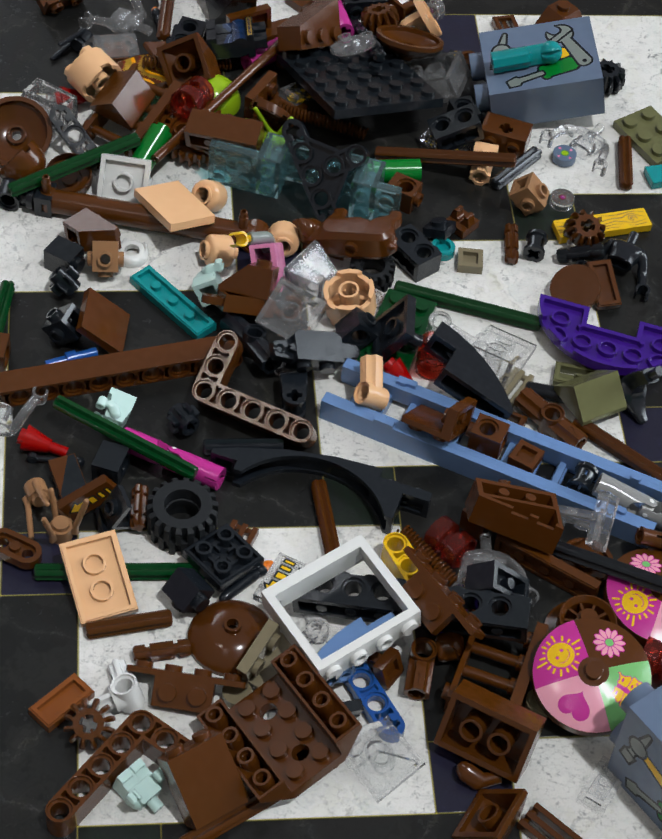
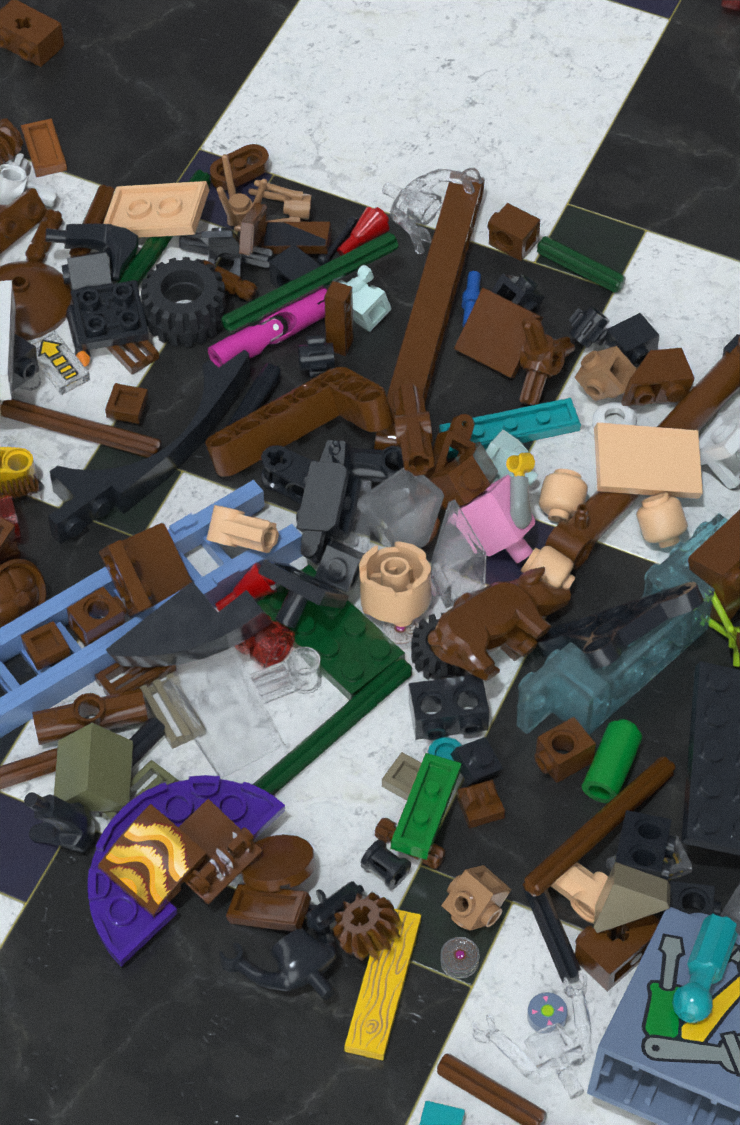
camera: 125 degrees right, 5 degrees up
none -> black animal [45,224,139,282]
none -> slope [98,804,207,917]
none -> reddish brown plate [105,383,149,424]
none -> reddish brown hinge [178,799,263,905]
none -> reddish brown piece [324,281,354,356]
none -> green plate [390,753,462,860]
none -> reddish brown piece [392,383,434,476]
none -> reddish brown bush [519,315,575,406]
none -> dark tan slope [594,862,671,933]

